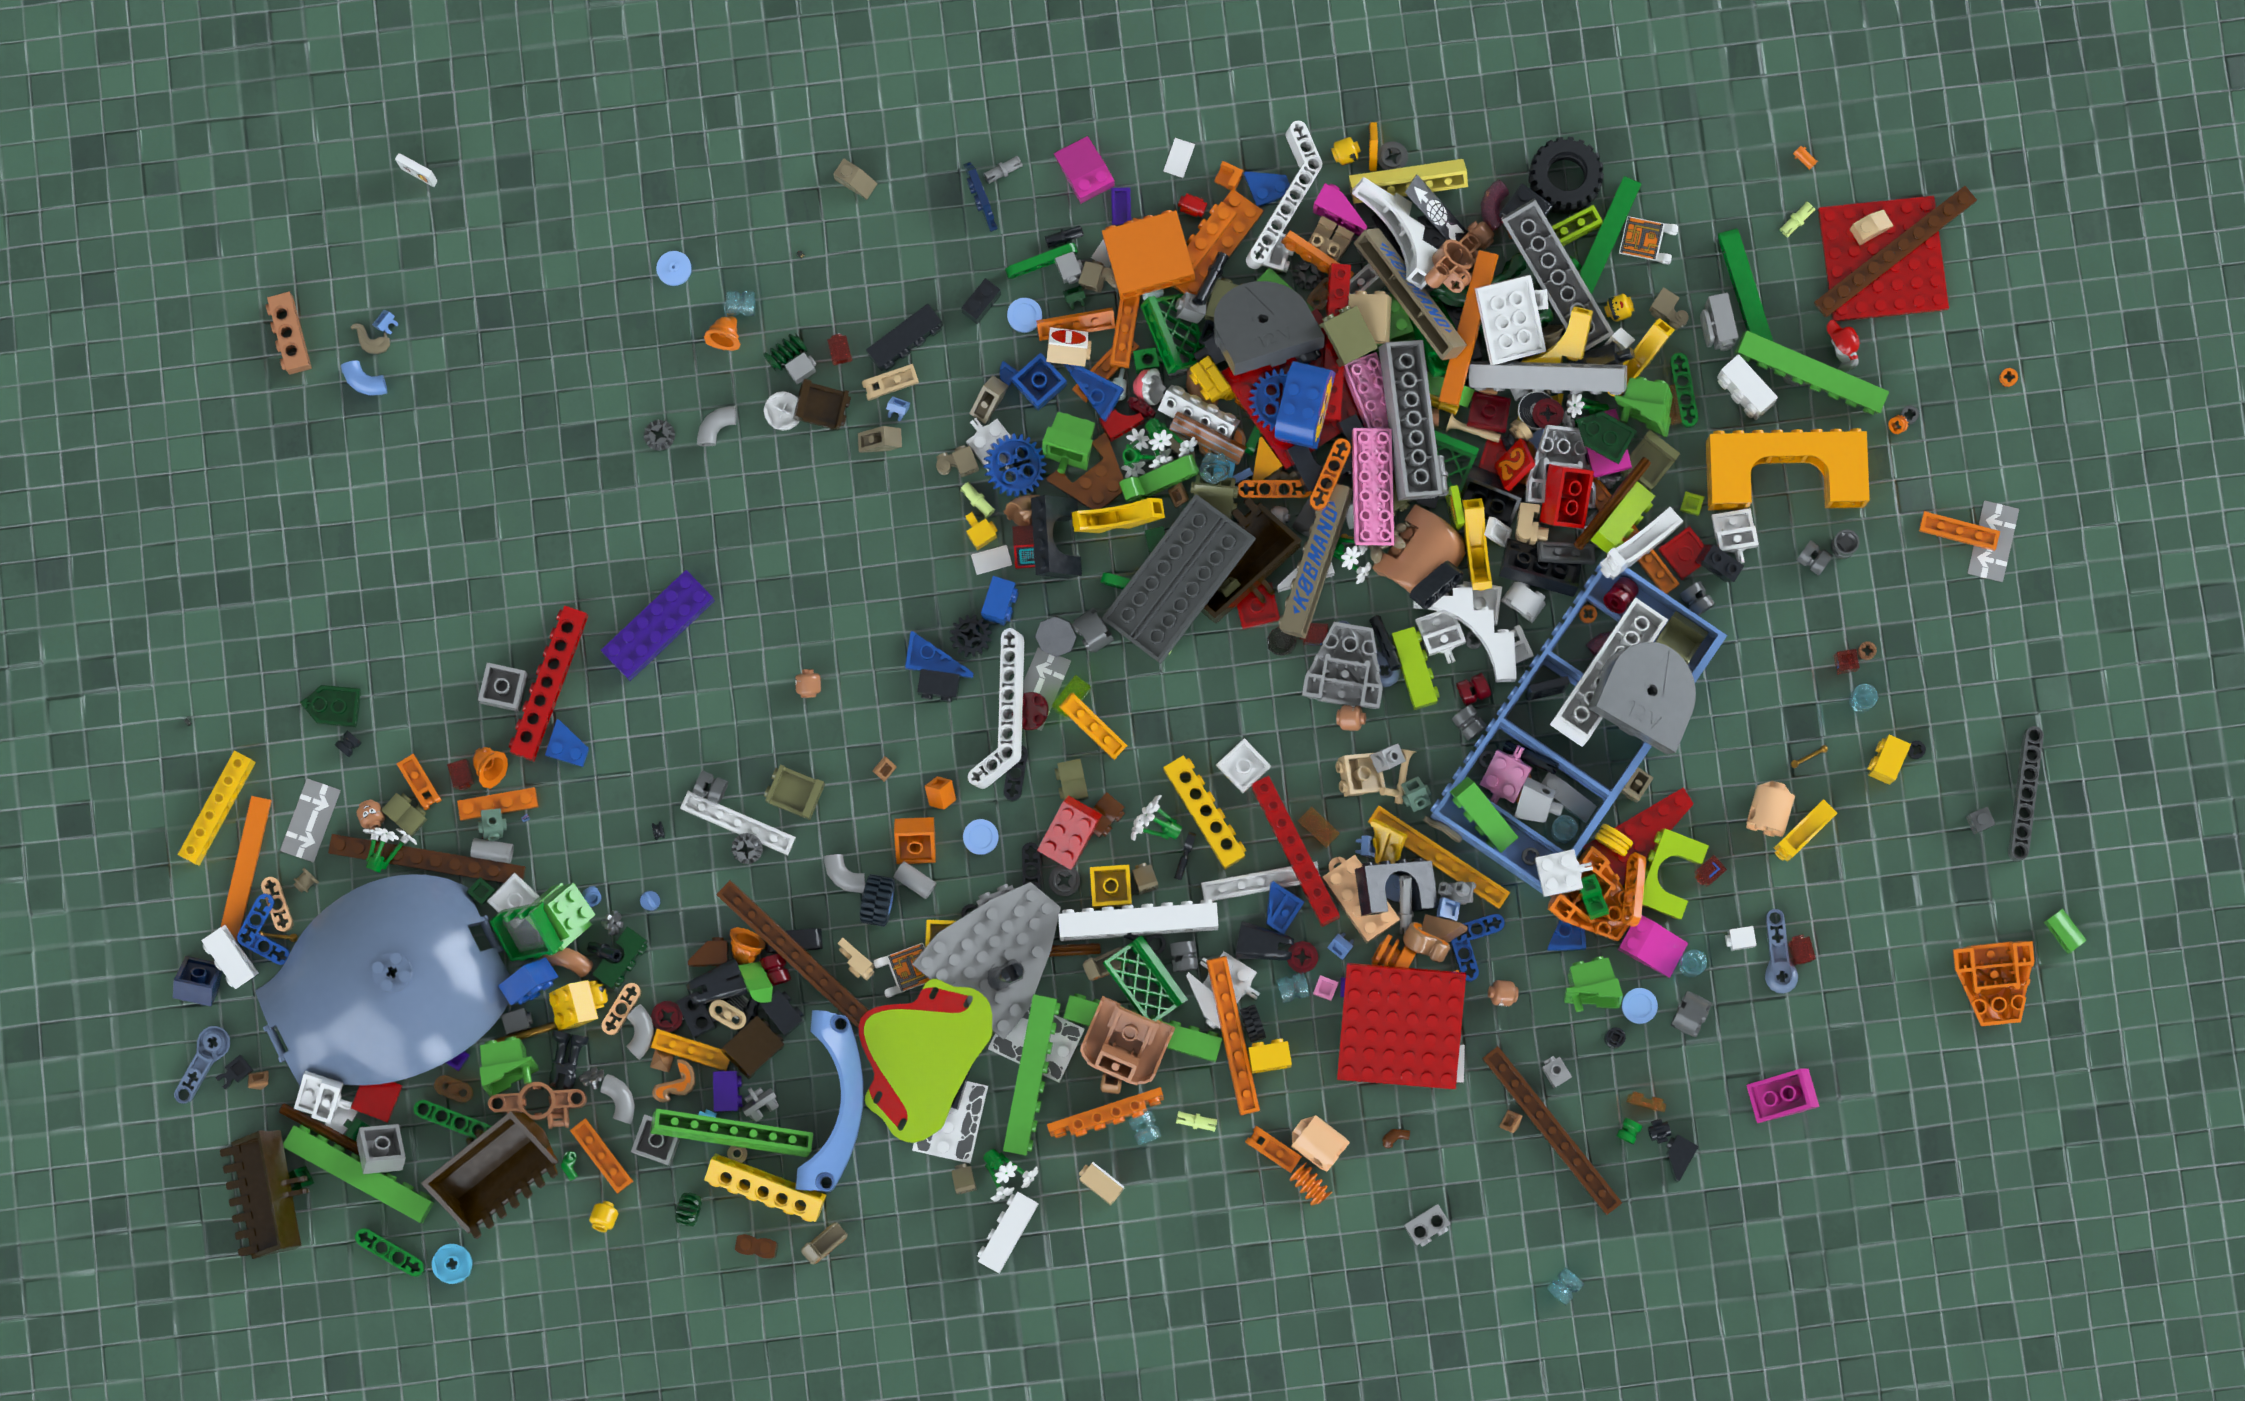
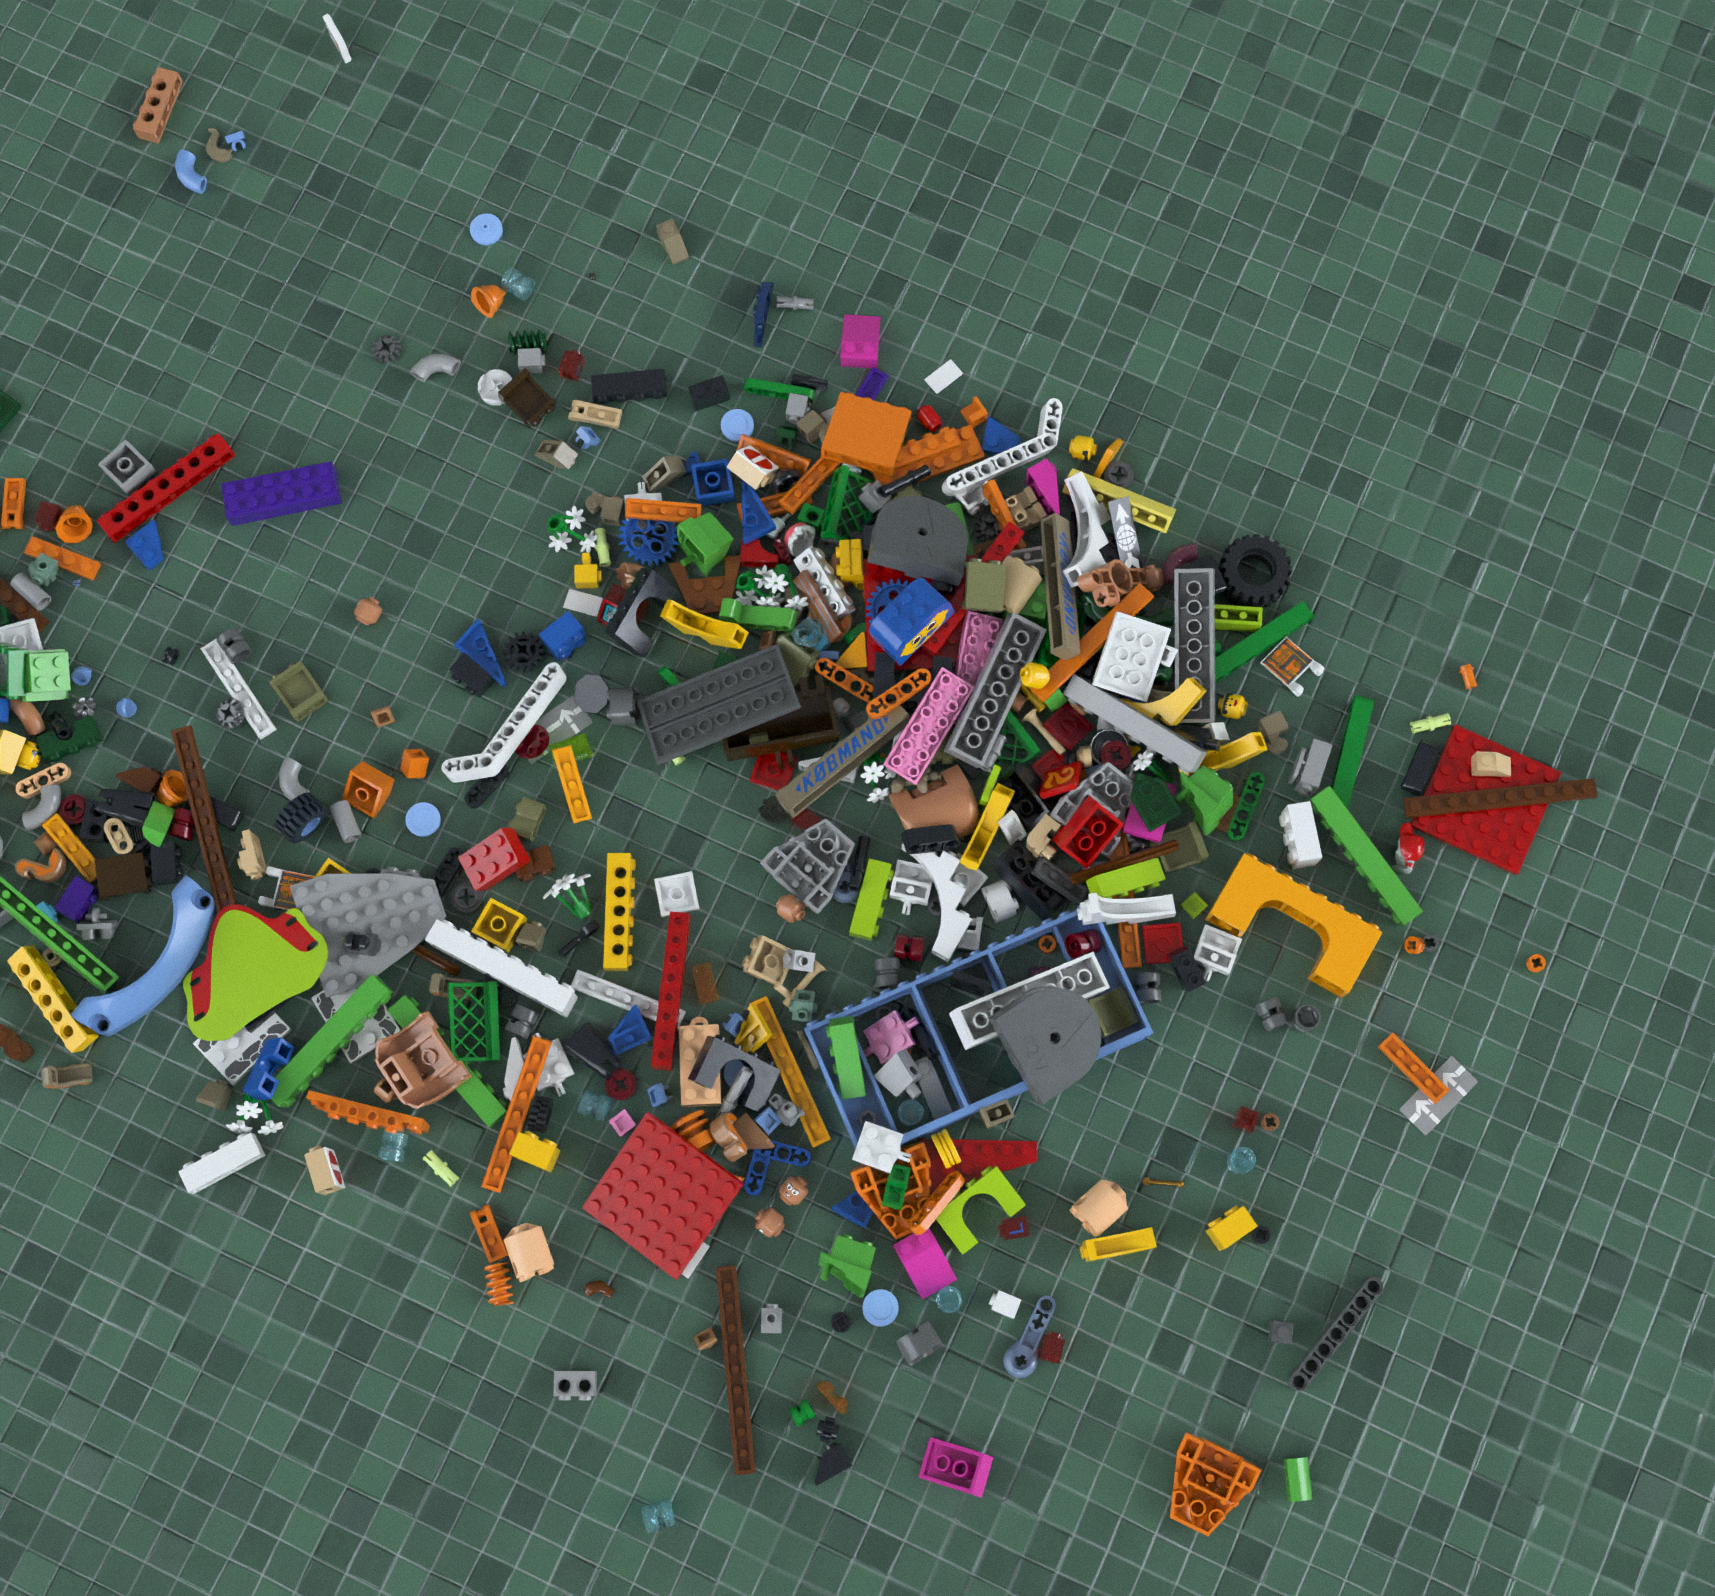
camera: 30 degrees right, 5 degrees down
none -> blue arch [243,1037,295,1101]
none -> white plant [547,506,598,553]
none -> orange plate [625,498,701,523]
none -> black hat [772,468,801,494]
none -> nougat head [779,1176,809,1206]
none -> yellow head [1020,662,1050,689]
none -> black beam [1400,739,1440,796]

